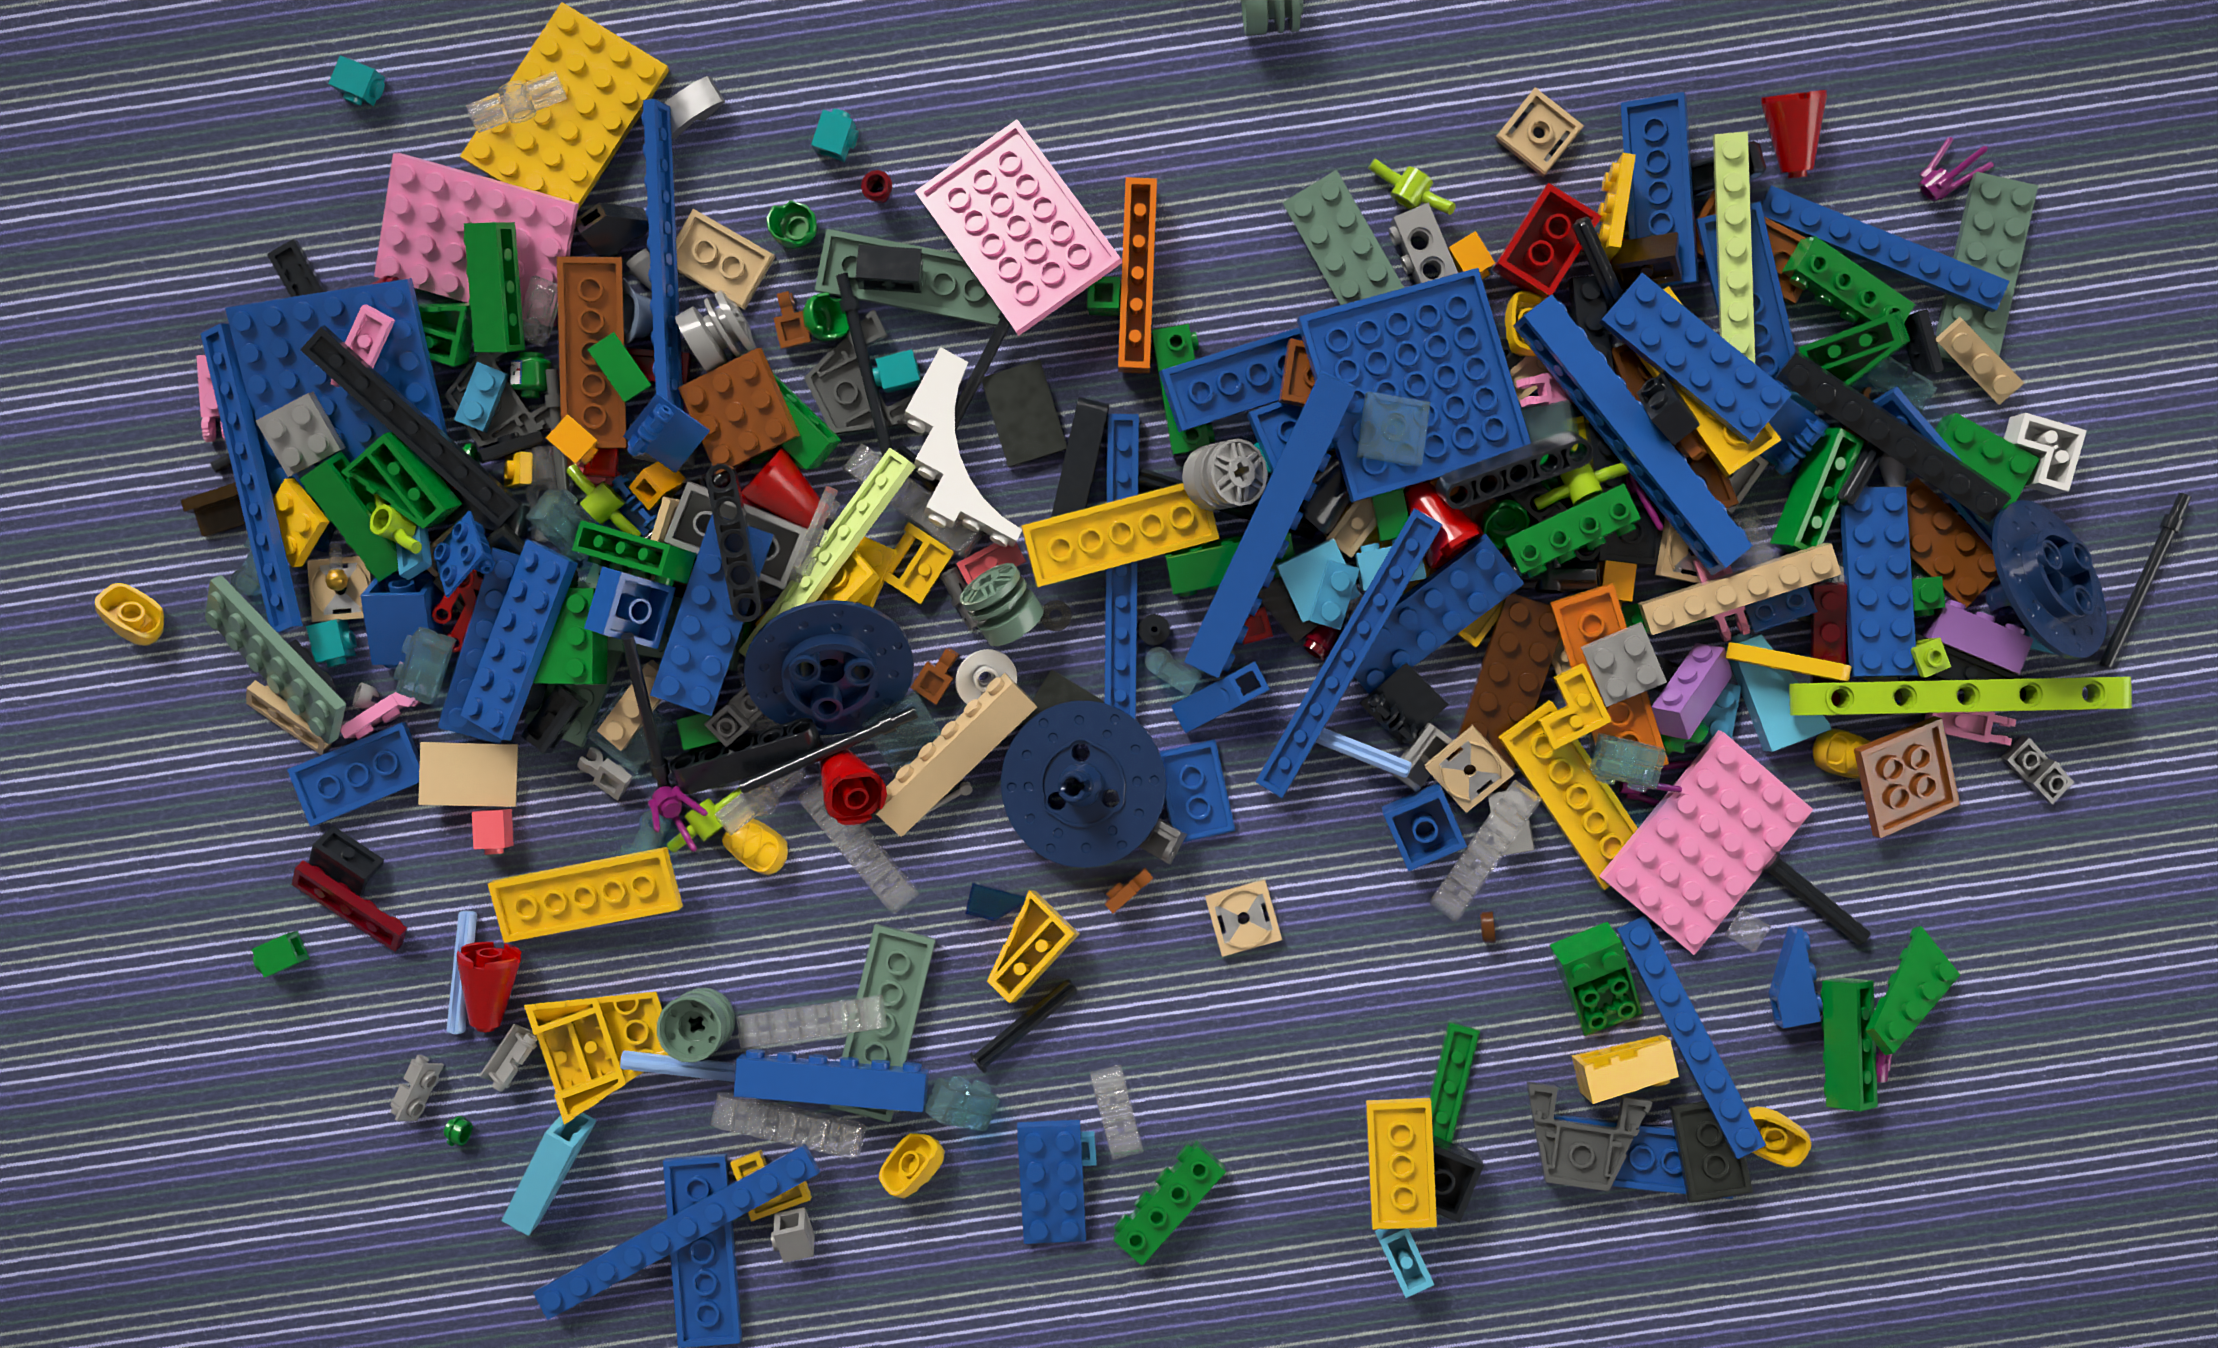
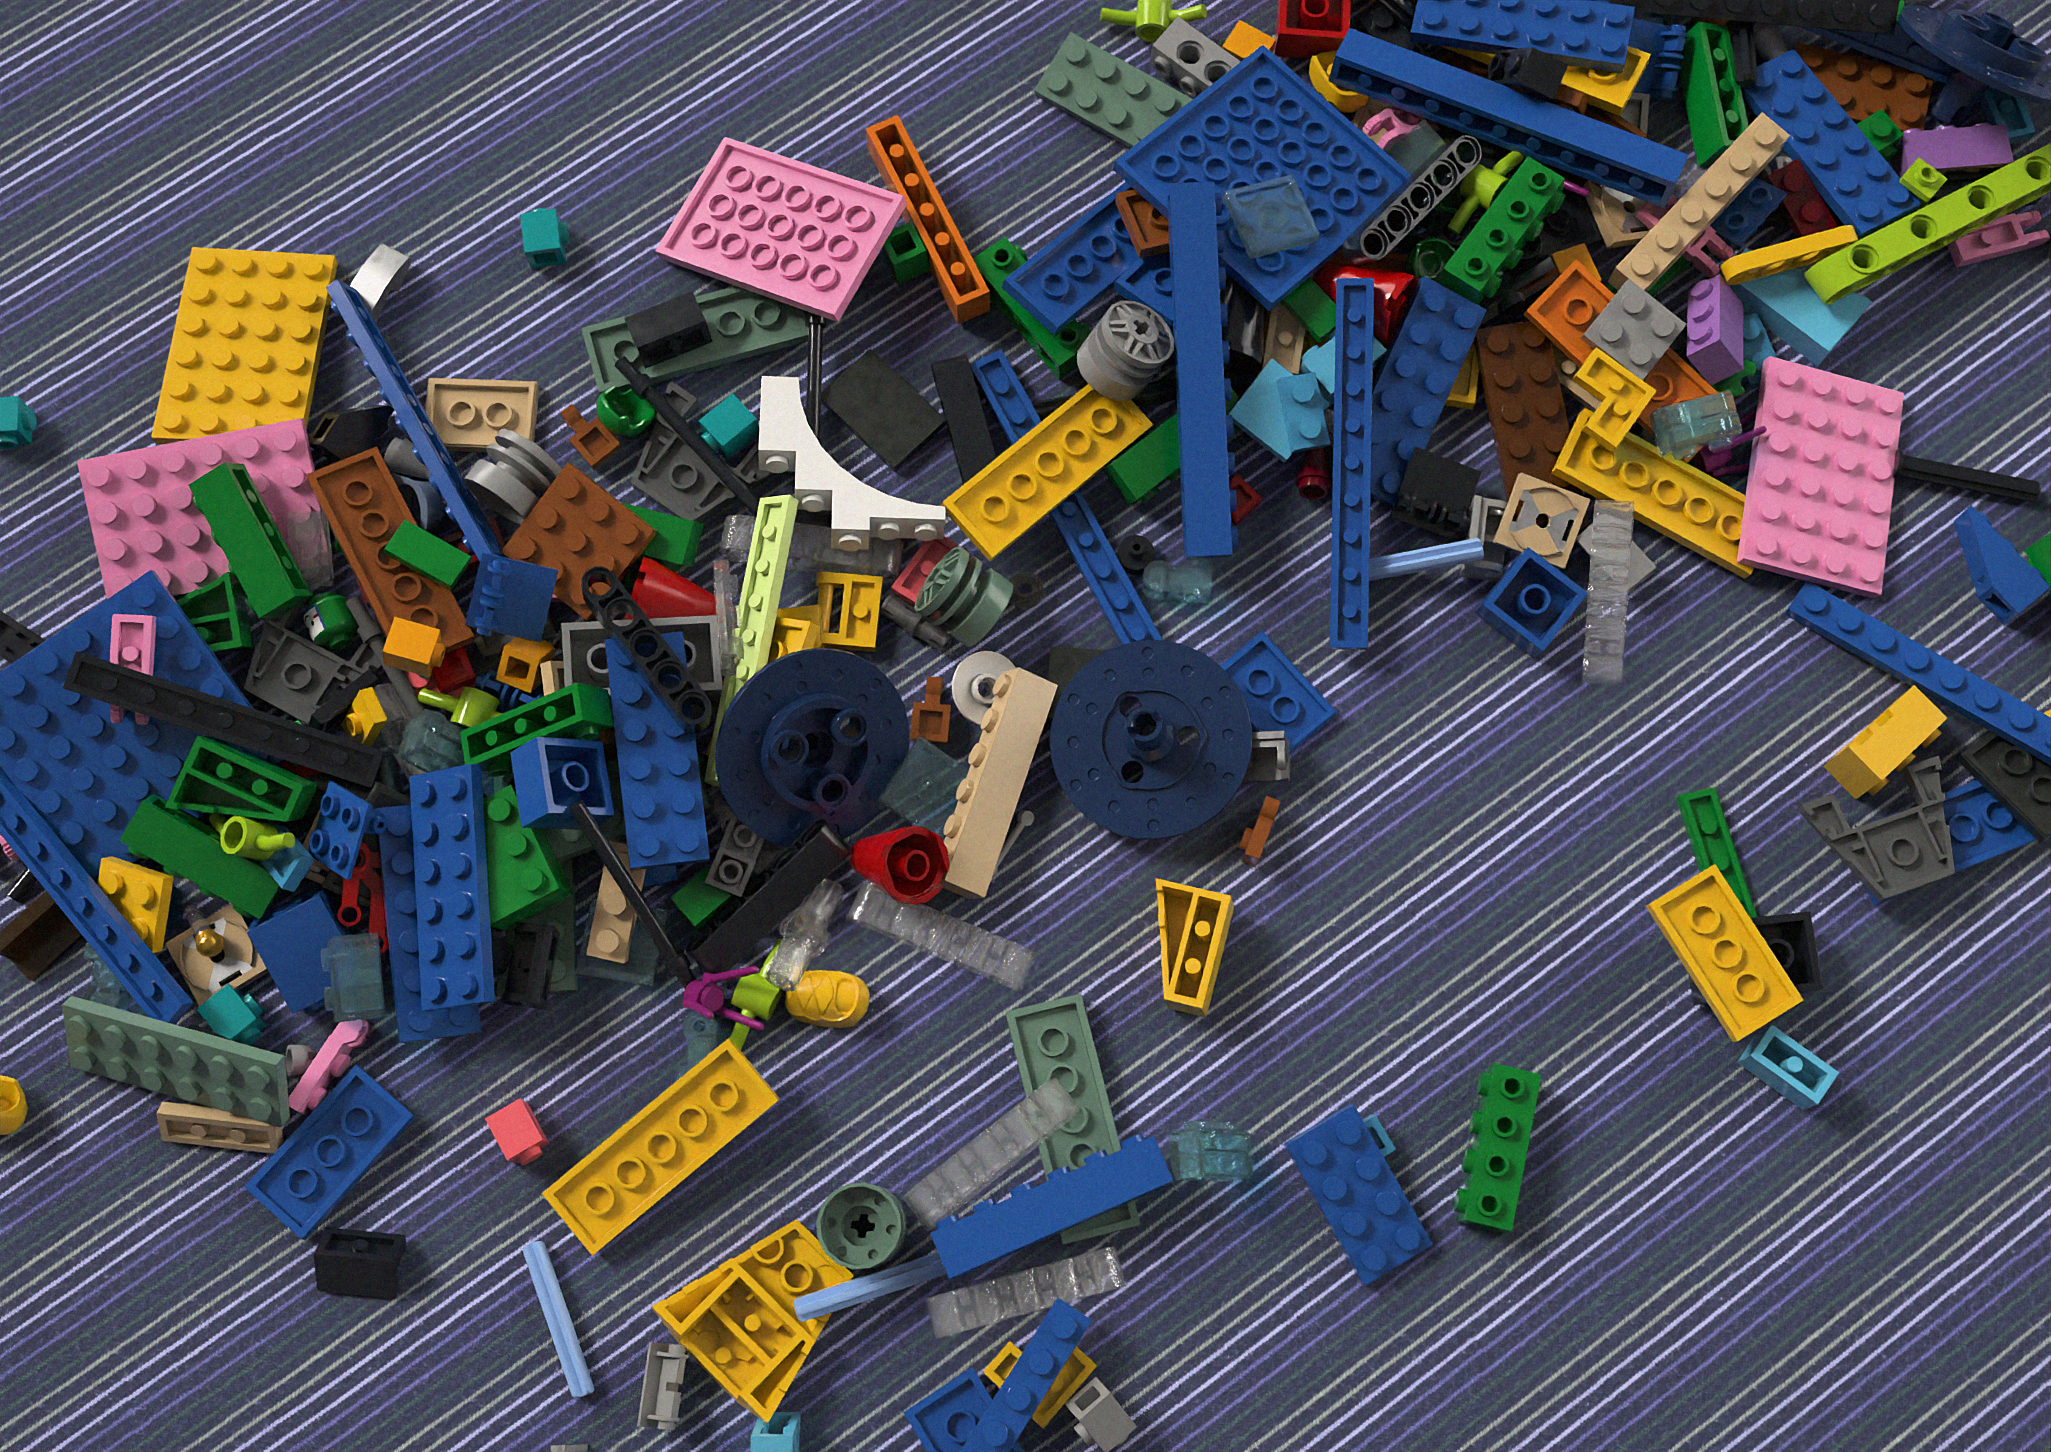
camera: 30 degrees left, 15 degrees down
green brick [251,931,310,978] -> none
light grey plate [256,392,345,477] -> none
dark red plate [291,860,407,952] -> none
tan tile [418,742,518,807] -> none
dark azure plate [454,362,509,433] -> none
red cone [456,941,522,1033] -> none
clear piece [466,71,567,133] -> none
light grey plate [577,747,633,801] -> none
black bar [739,706,918,794] -> none
green hair [766,200,818,249] -> none
dark red cone [861,170,892,203] -> none
yellow piece [879,1133,945,1199] -> none
tile [965,882,1026,921] -> none
black axle [969,979,1077,1073] -> none
clear beam [1090,1064,1144,1160] -> none
blue slope [1171,661,1270,733] -> none
tan piece [1205,879,1282,957] -> none
clear smoke plate [1257,577,1319,643] -> none
reddish brown tile [1480,911,1496,943] -> none
green slope [1549,921,1643,1036] -> none
clear plate [1725,909,1771,953] -> none
yellow piece [1813,728,1871,779] -> none
plate [1854,716,1960,838] -> none

